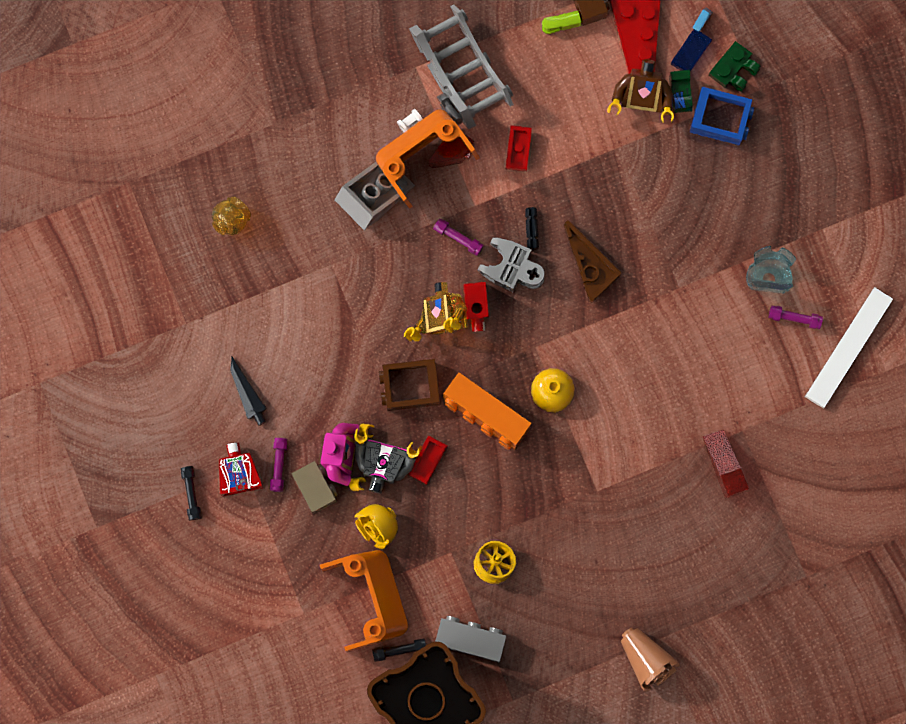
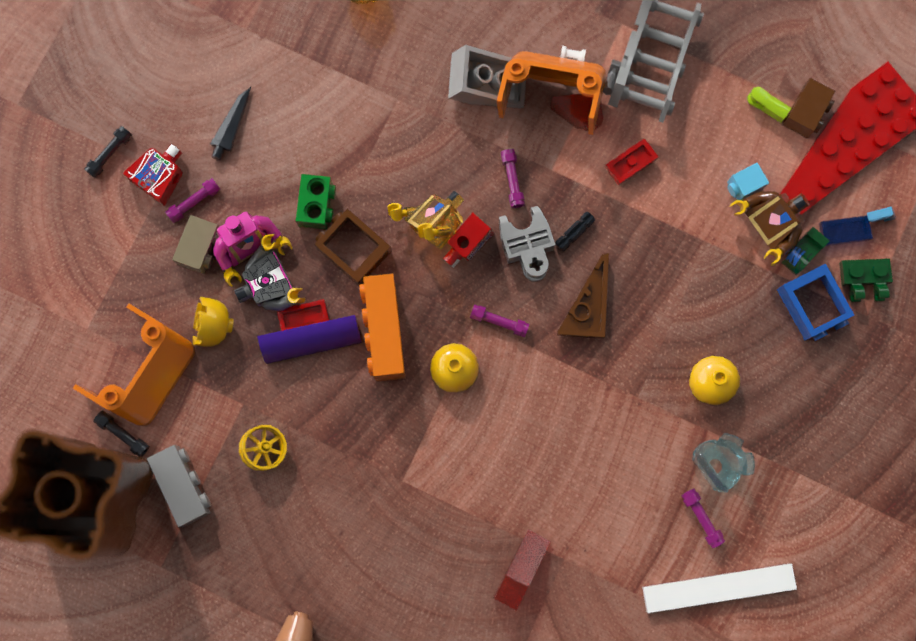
camera: 45 degrees right, 0 degrees up
none -> dark purple brick [257,315,362,364]
none -> green brick [295,174,336,230]
none -> magenta bar [470,304,529,338]
none -> yellow cylinder [689,356,740,405]
none -> medium azure brick [727,162,769,201]

